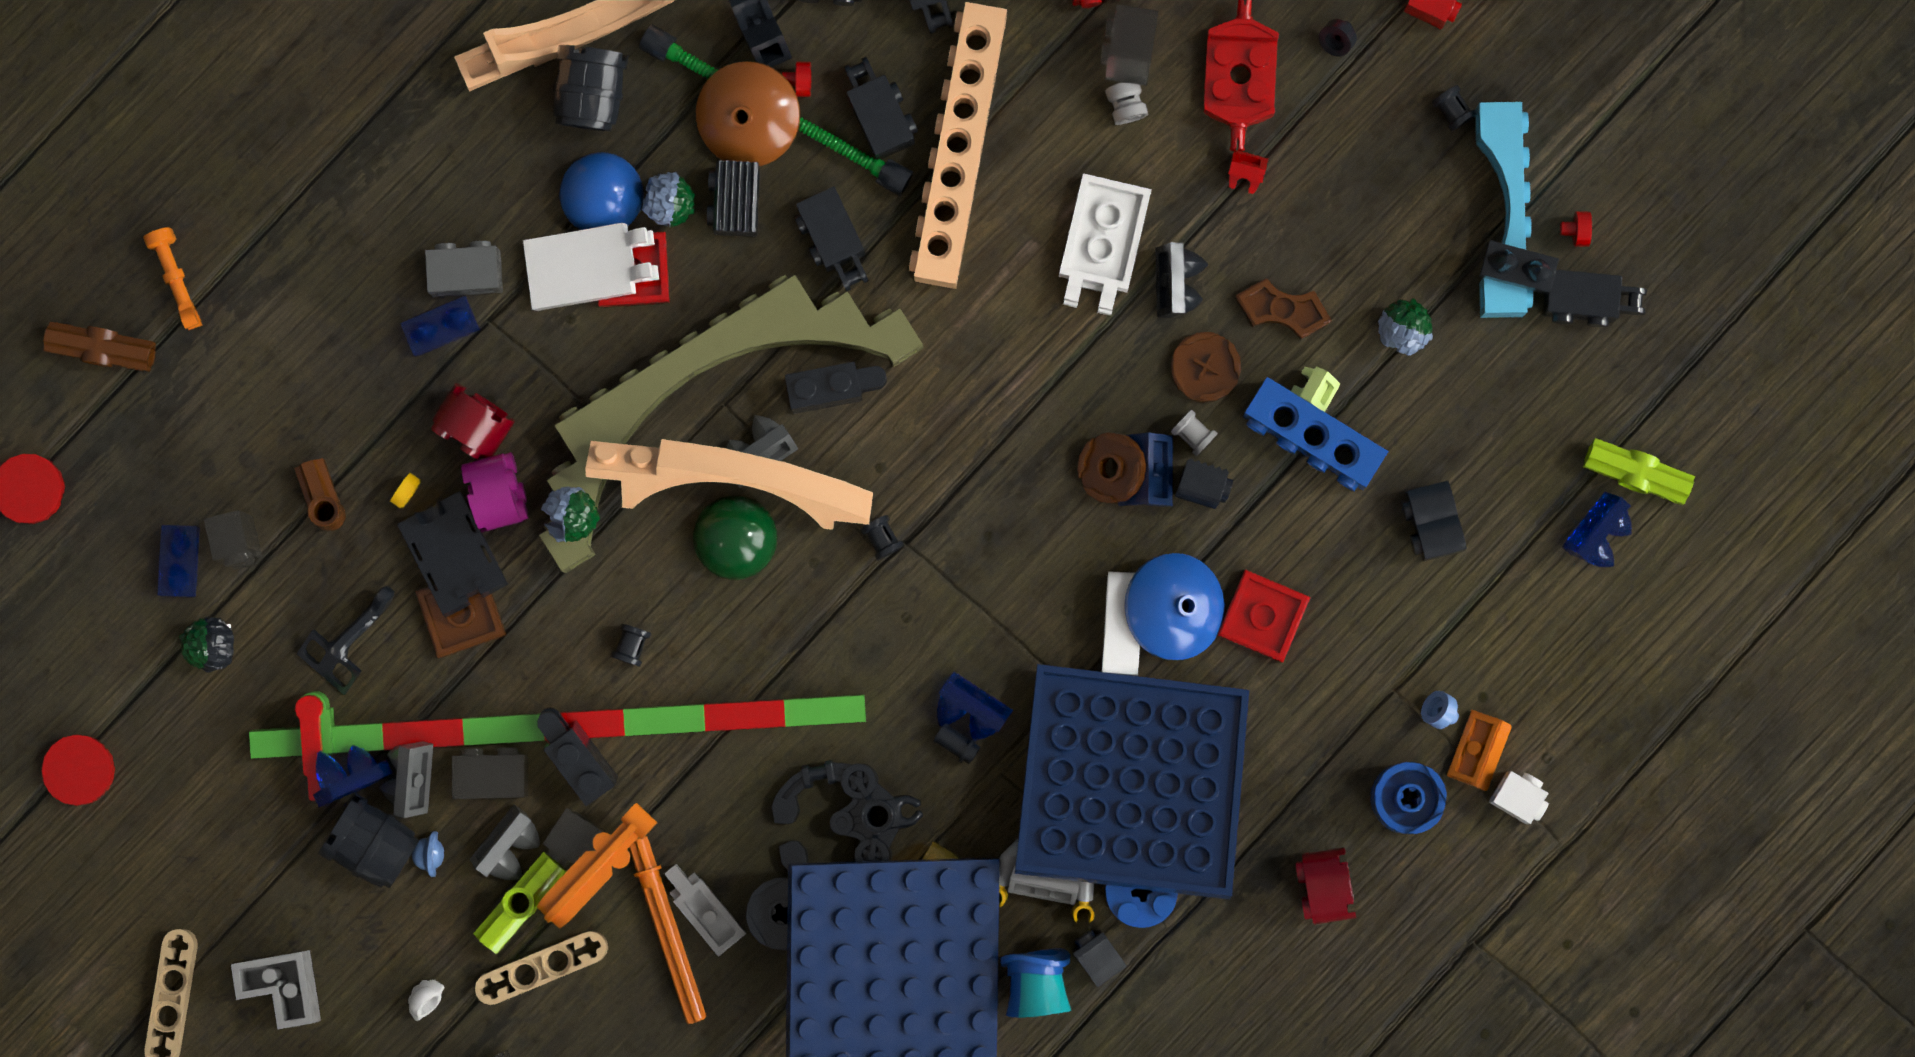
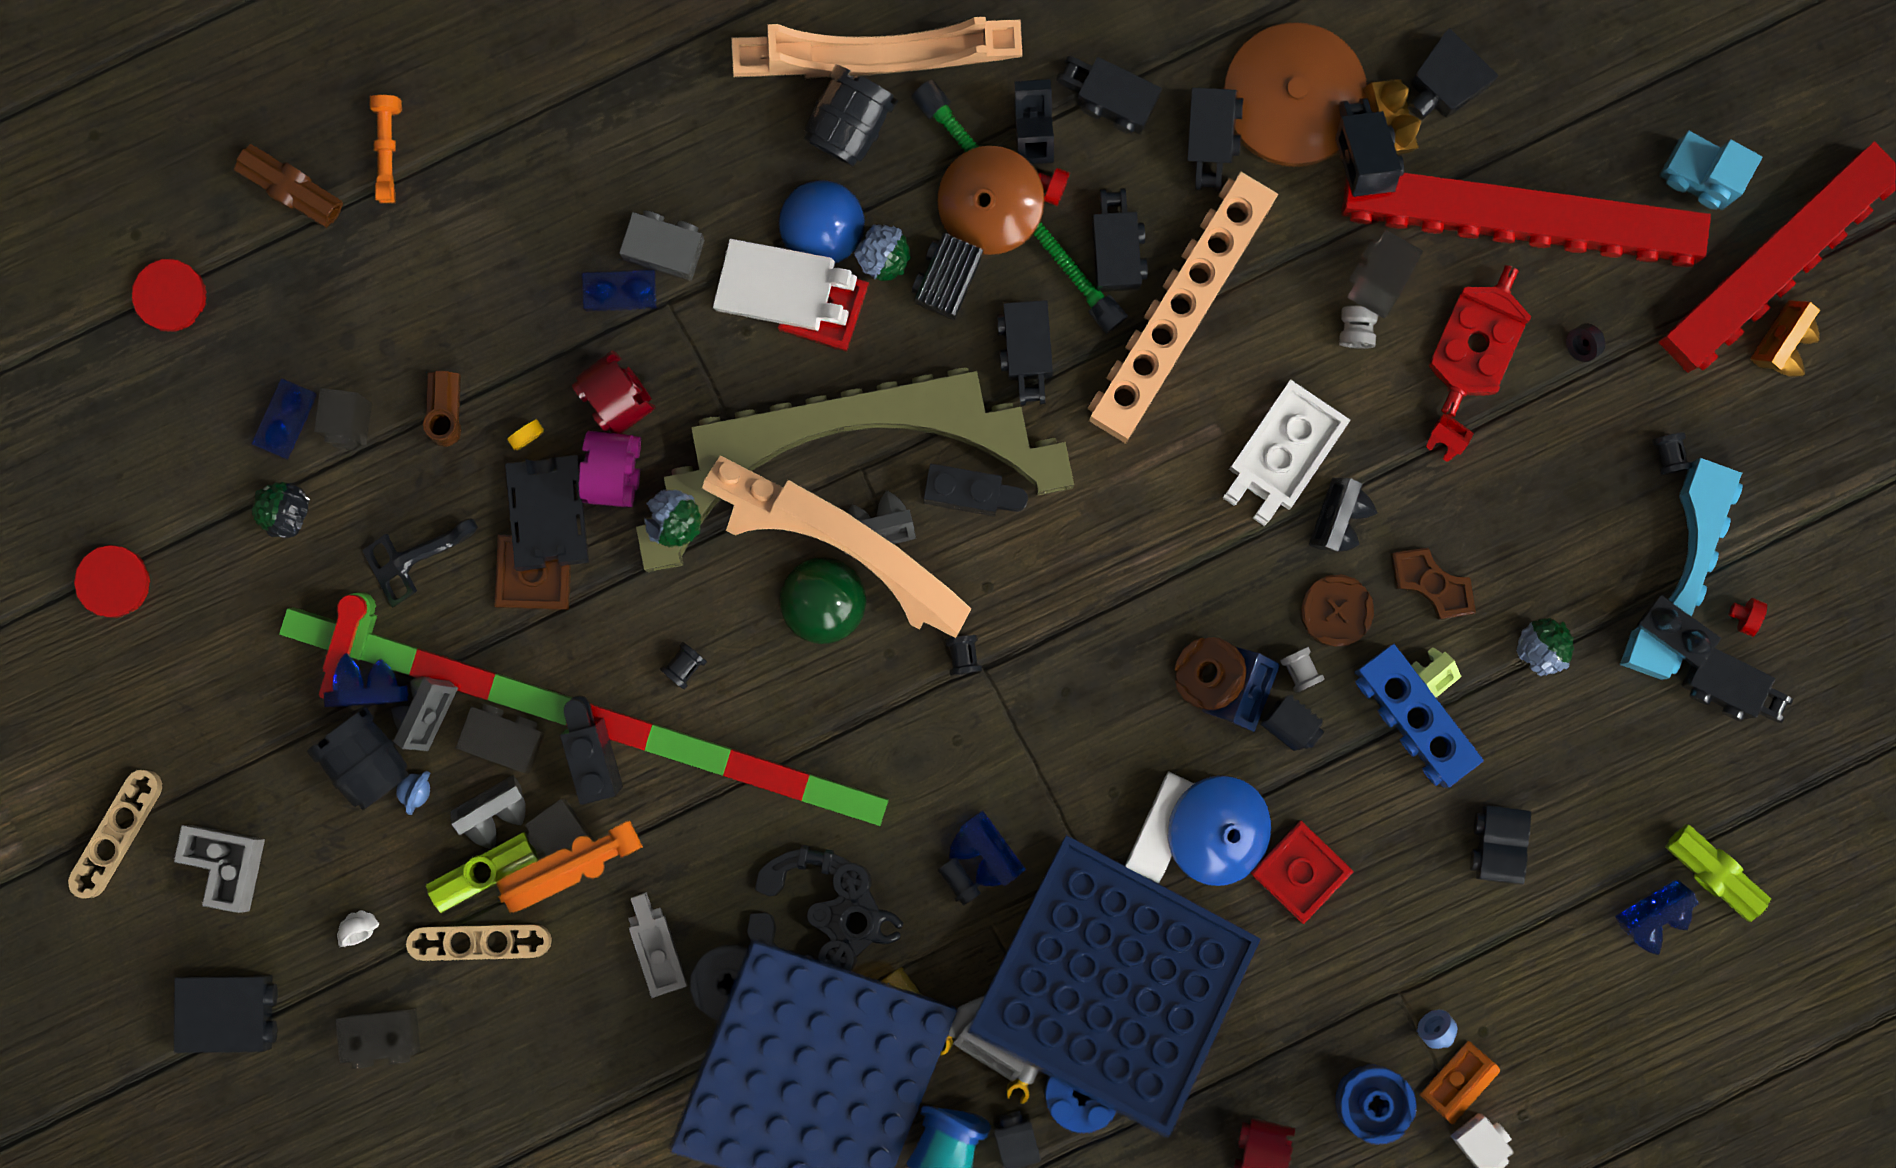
camera: 15 degrees right, 0 degrees up
orange axle [629,836,706,1024] -> none

